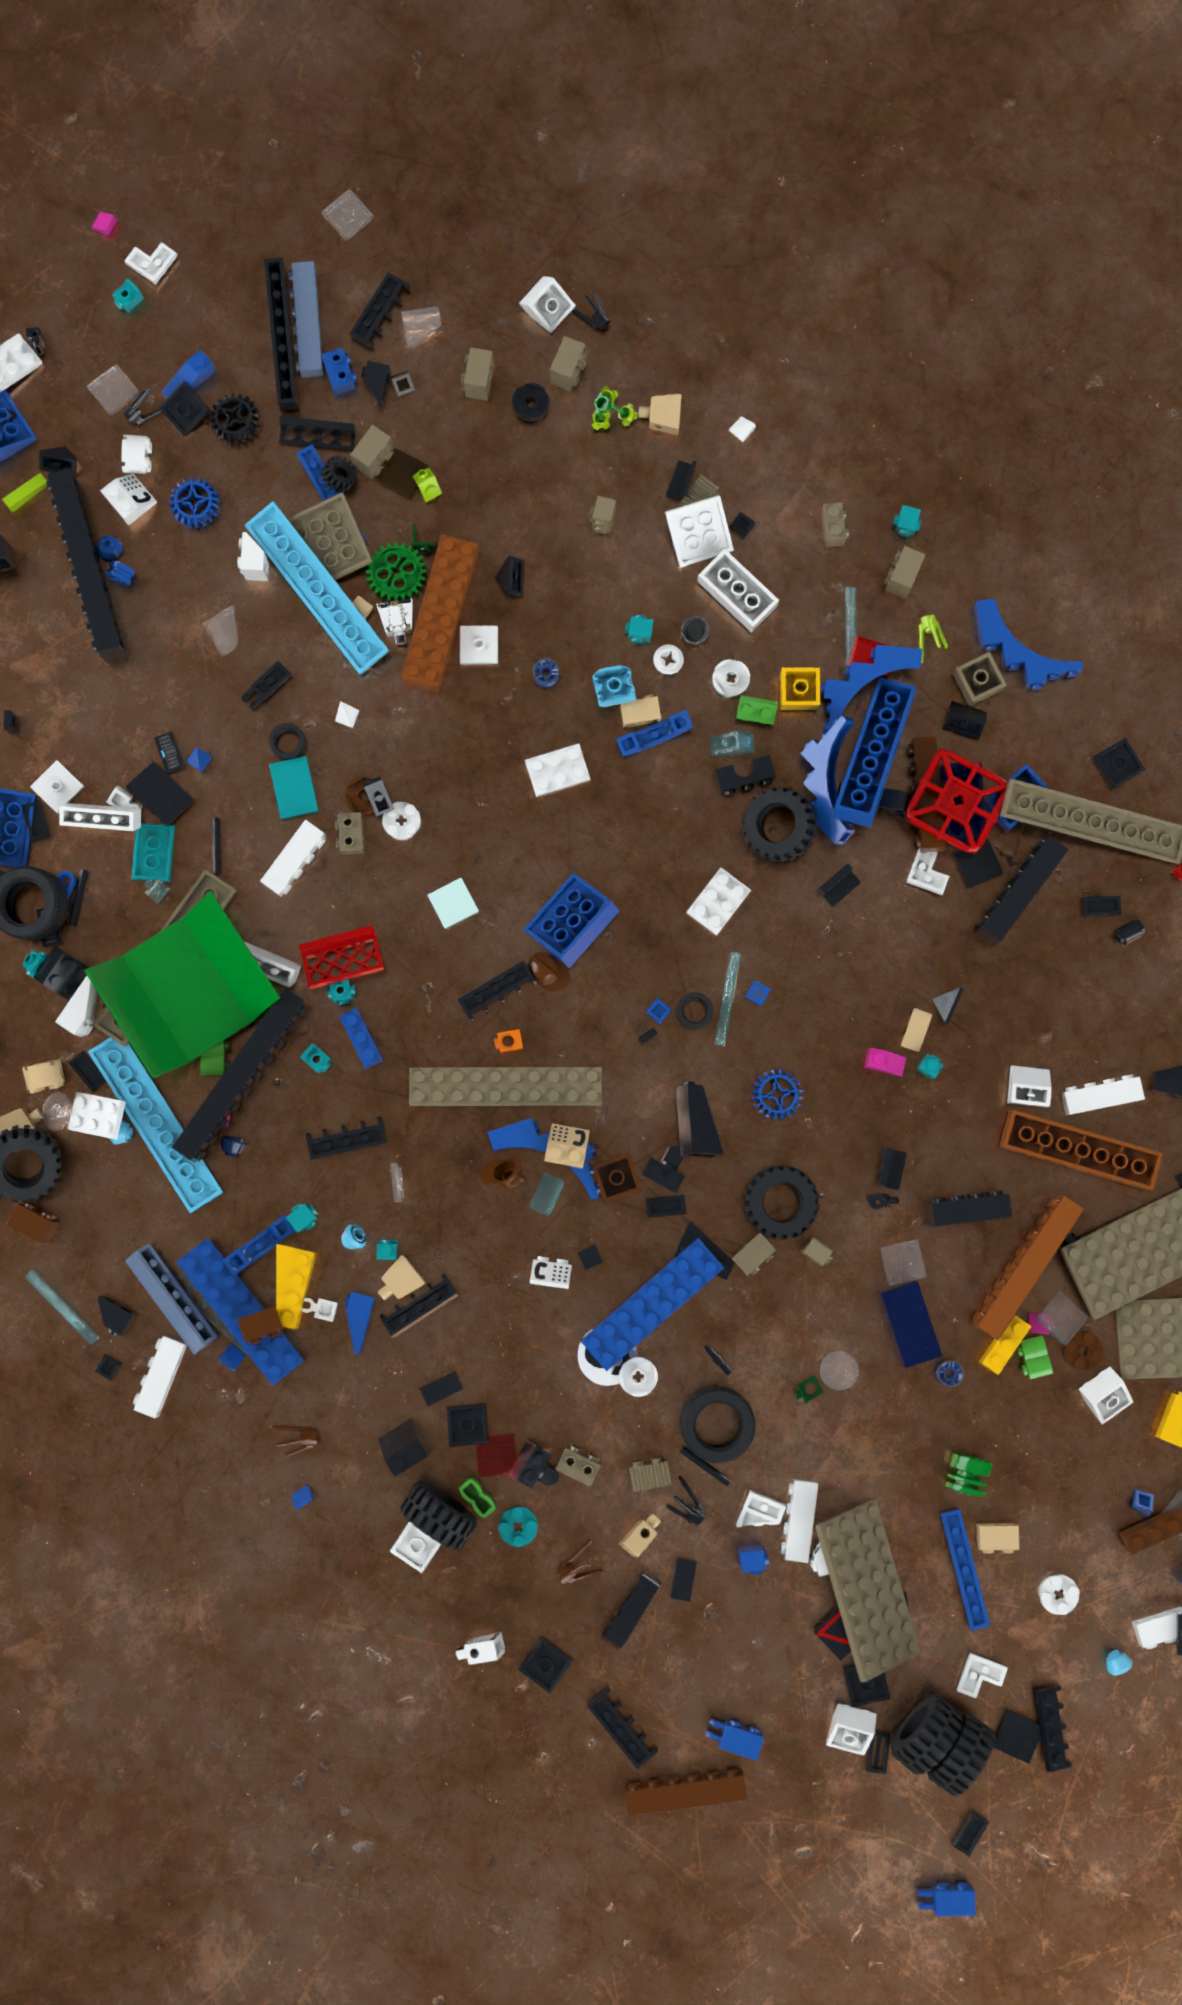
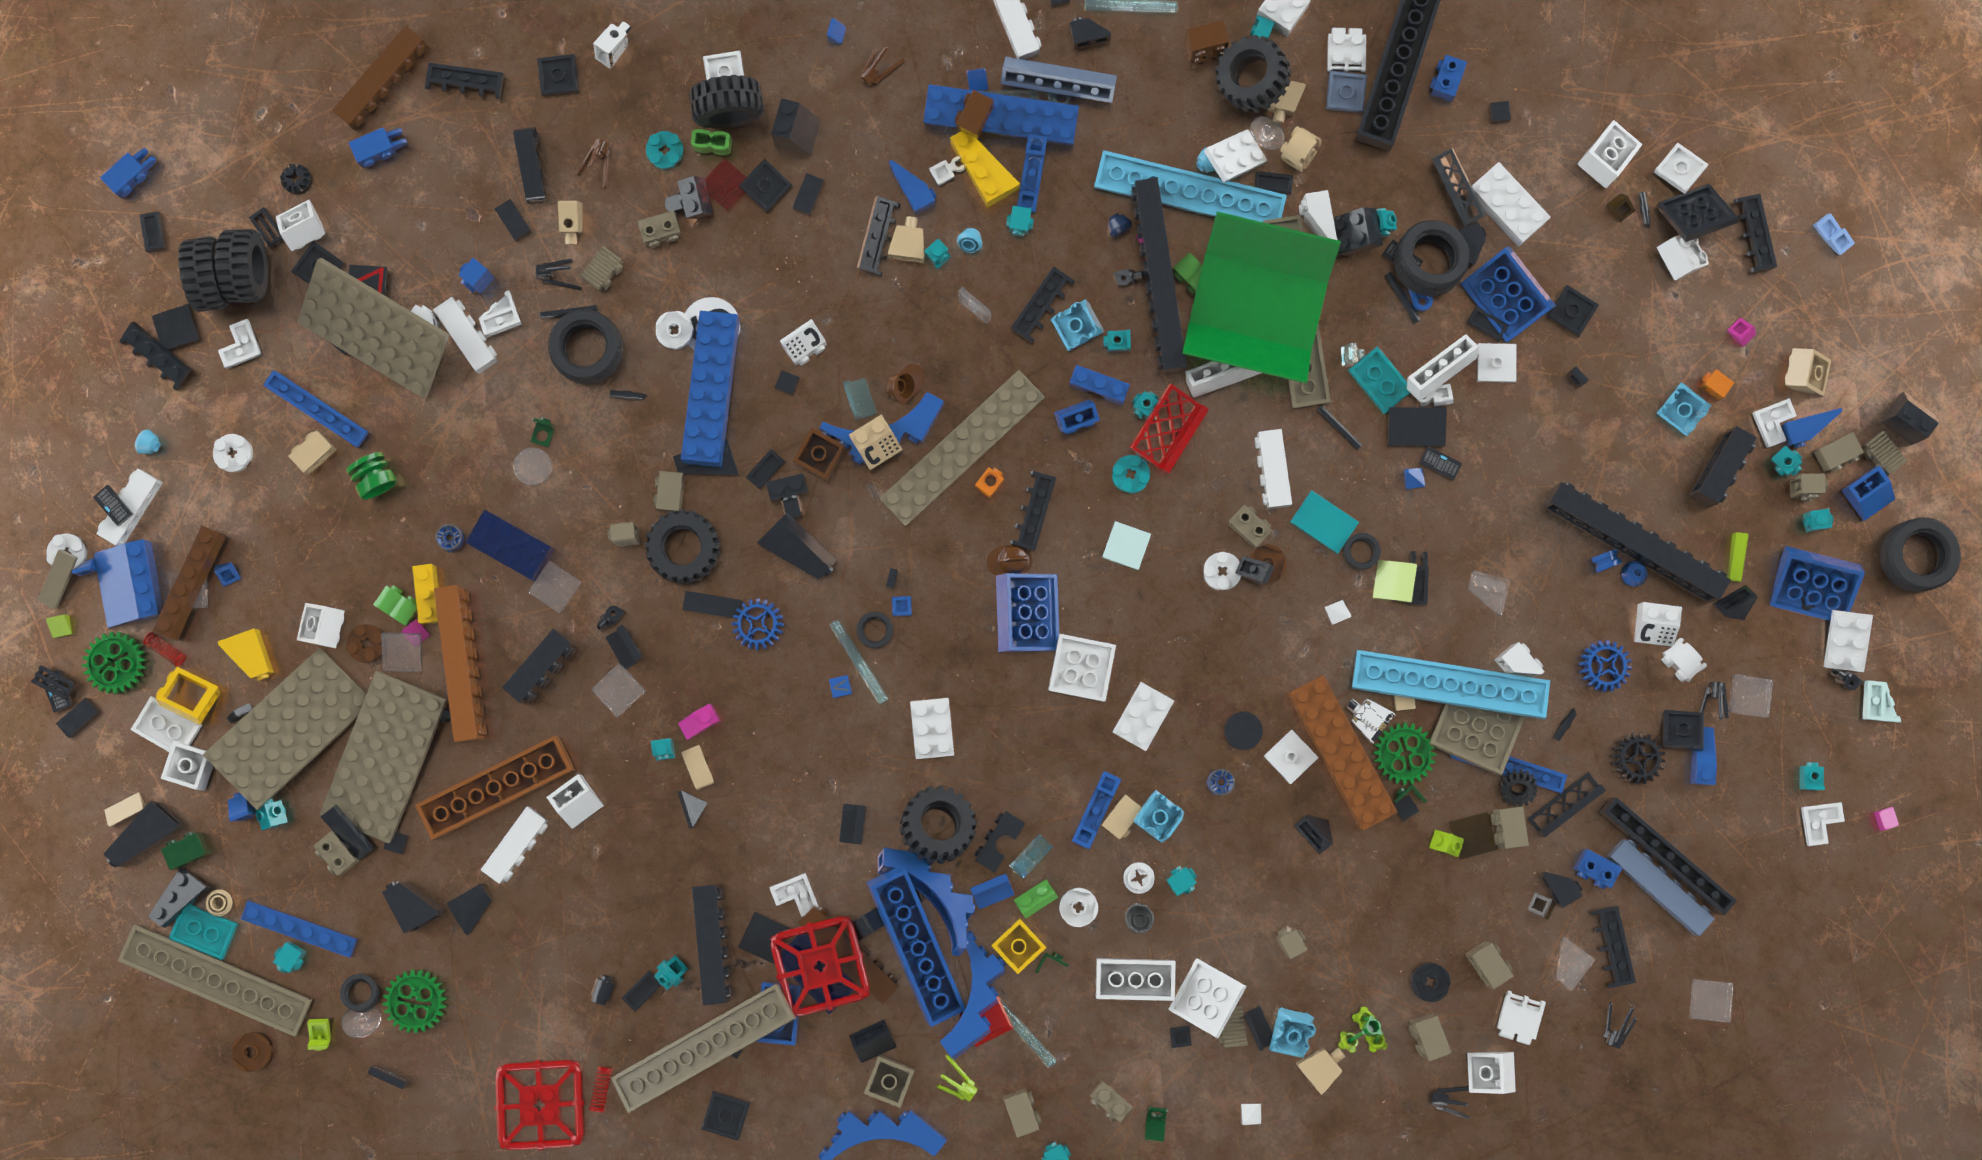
camera: 140 degrees right, 0 degrees up
none -> black gear [280,163,311,193]
none -> clear tile [591,663,646,718]
none -> teal brick [654,955,688,990]
none -> black tile [682,591,743,619]
none -> blue panel [970,873,1014,909]
none -> dark green bracket [1035,951,1069,973]
none -> white plate [1048,634,1116,702]
none -> medium azure slope [1051,299,1104,351]
none -> blue brick [1054,400,1100,434]
none -> teal plate [1112,455,1150,494]
none -> black piece [1114,269,1145,286]
none -> dark green bracket [1144,1107,1168,1143]
none -> black tile [1224,712,1263,750]
none -> medium azure slope [1269,1007,1316,1058]
none -> yellowish green slope [1373,560,1417,603]
none -> black tile [1394,795,1419,821]
none -> white plate [1496,990,1546,1045]
none -> black piece [1553,708,1577,741]
none -> black plant [1603,1002,1637,1049]
none -> light aqua wing [1863,681,1901,723]

